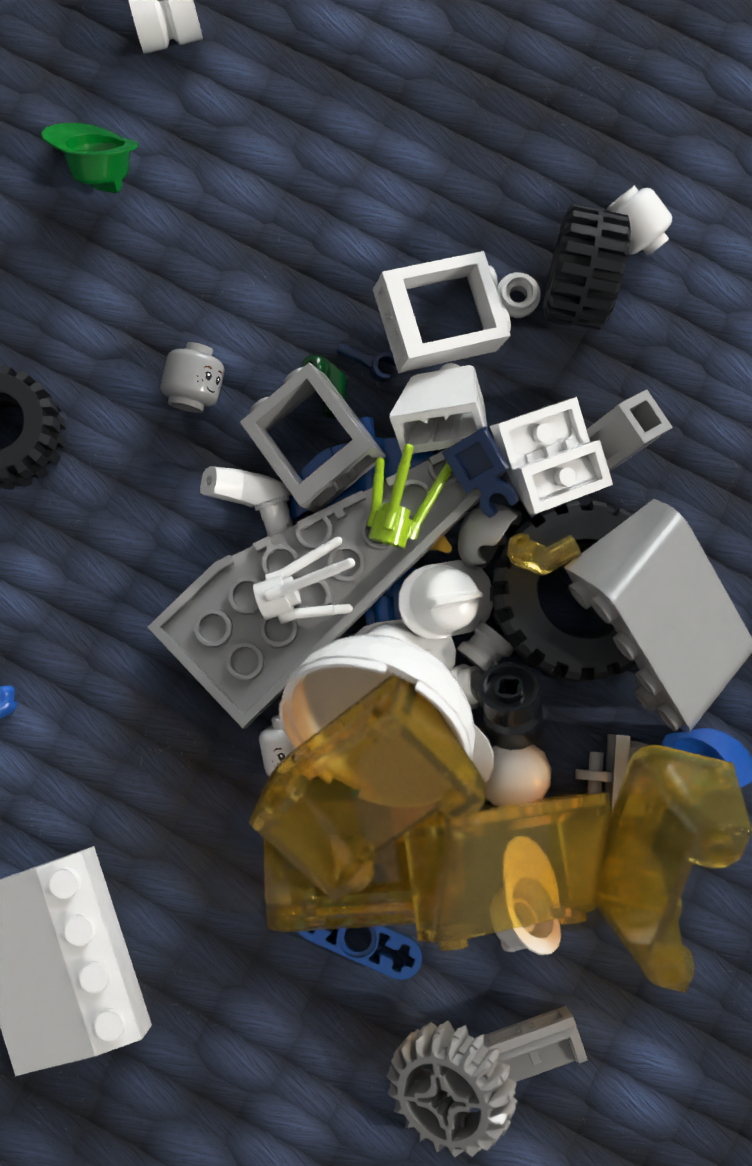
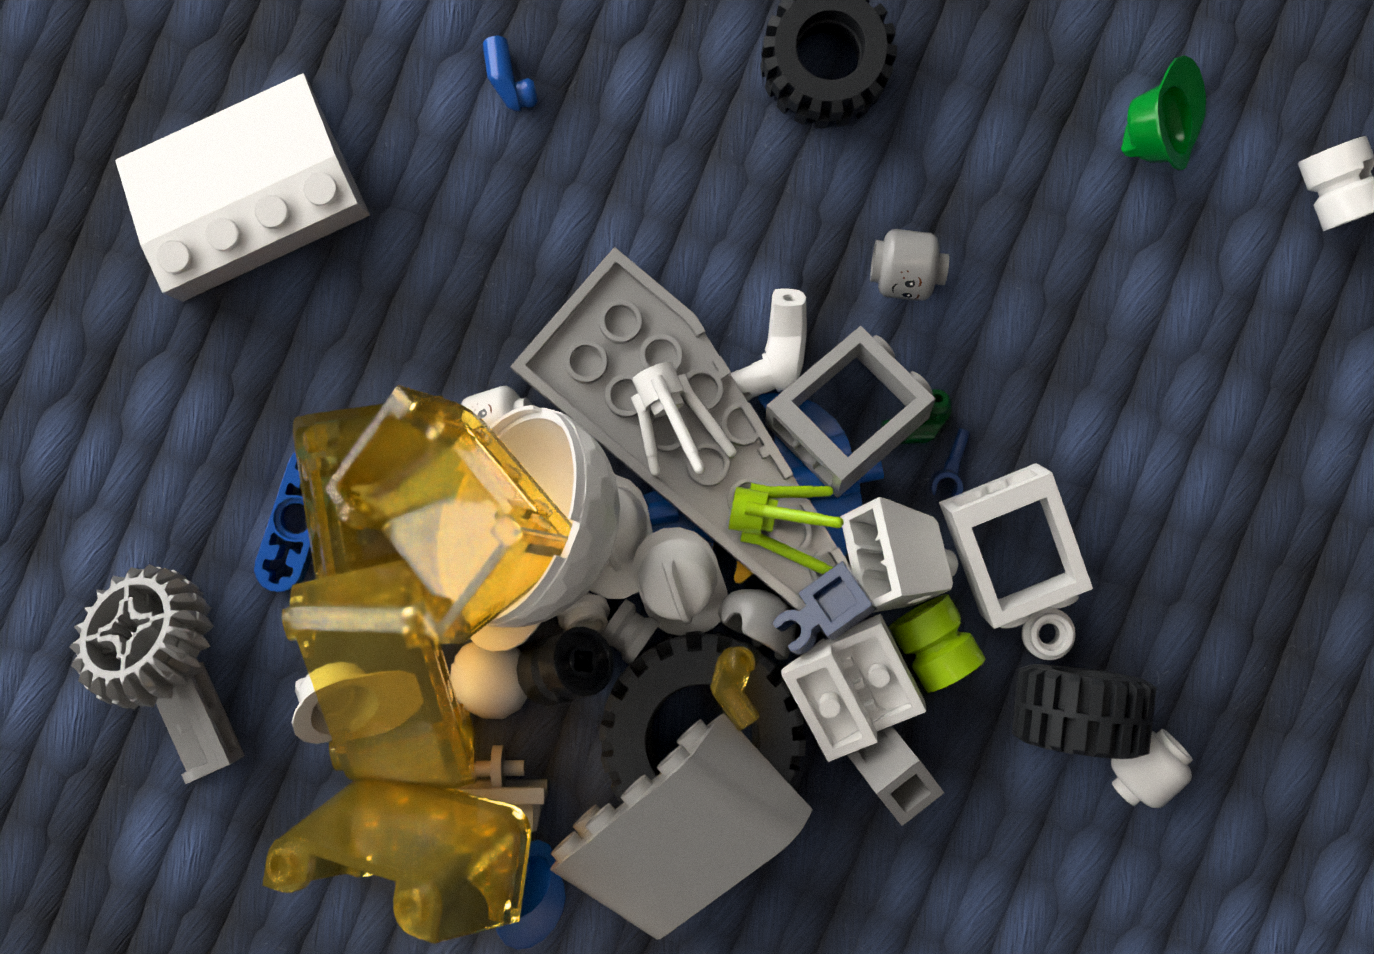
camera: 85 degrees right, 5 degrees up
none -> lime wheel [888,594,986,693]

